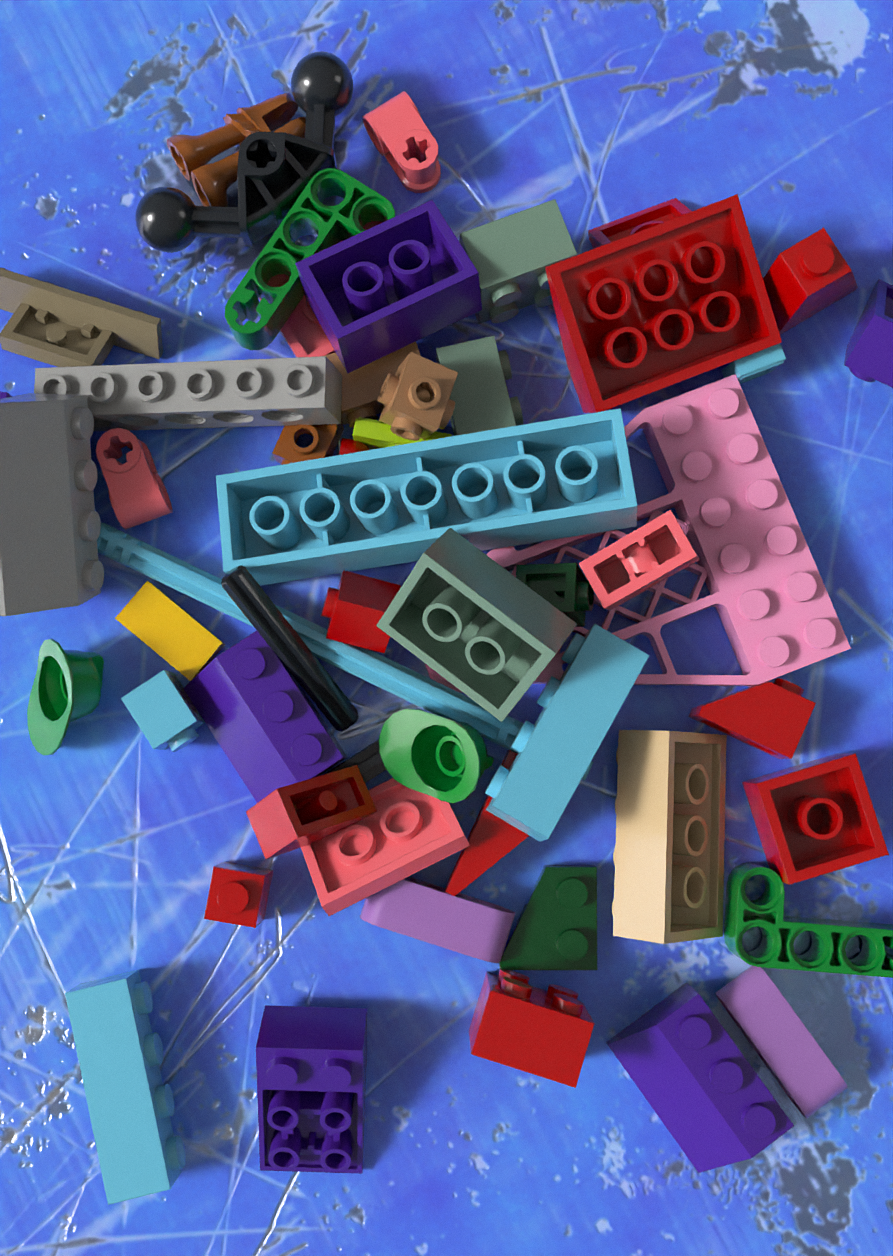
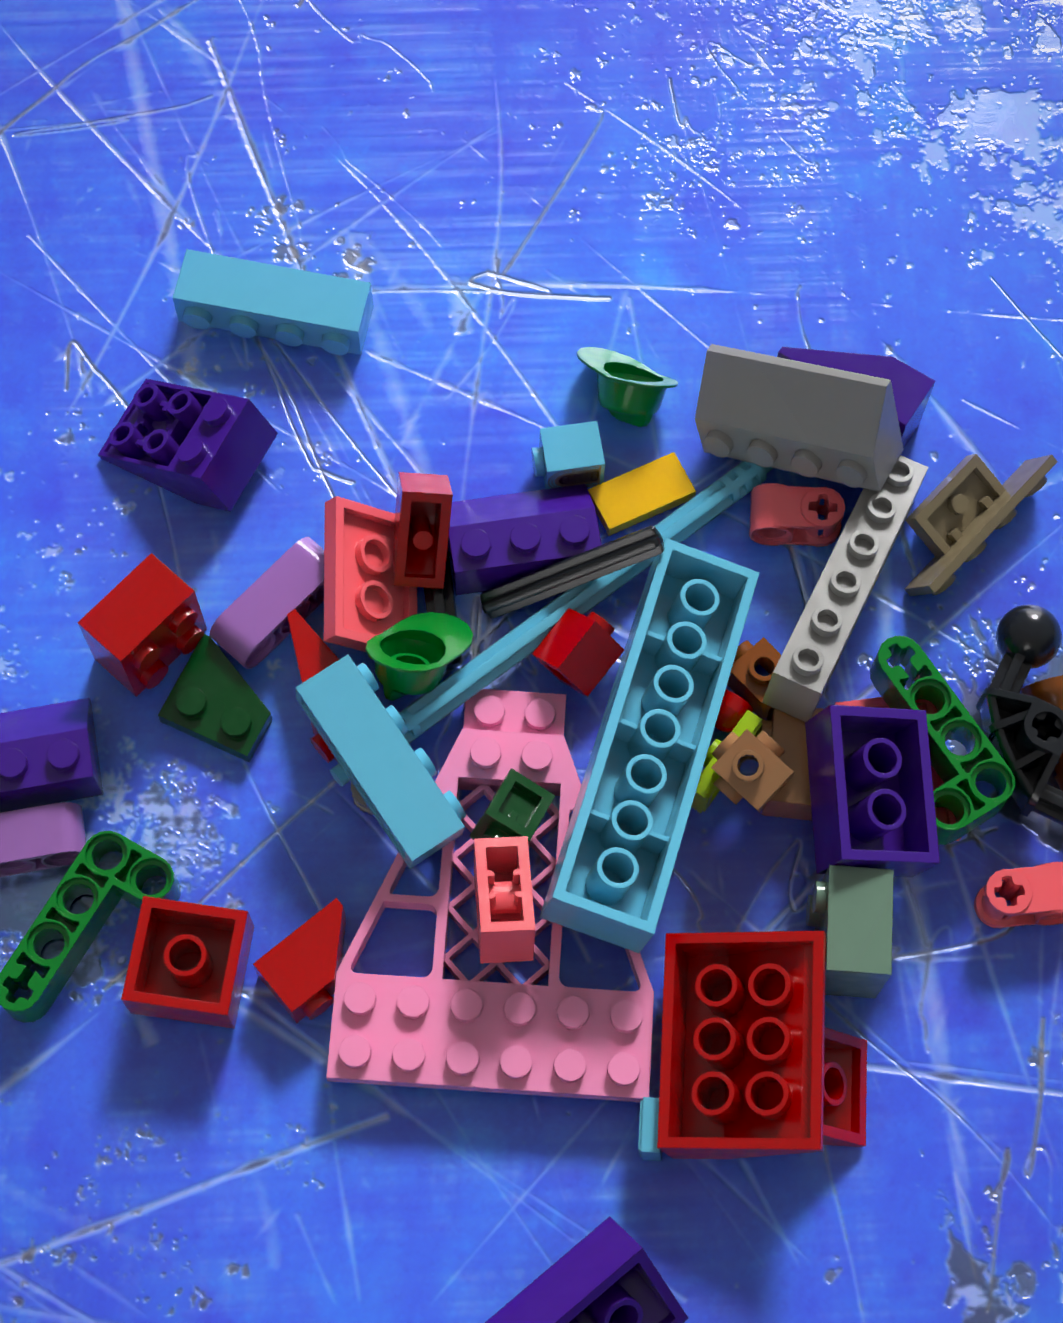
camera: 115 degrees right, 15 degrees down
red brick [204,861,273,928] -> none
sand green brick [376,528,577,722] -> none
sand green brick [436,336,523,436] -> none
tan slope [612,730,727,944] -> none
red slope [763,228,858,335] -> none

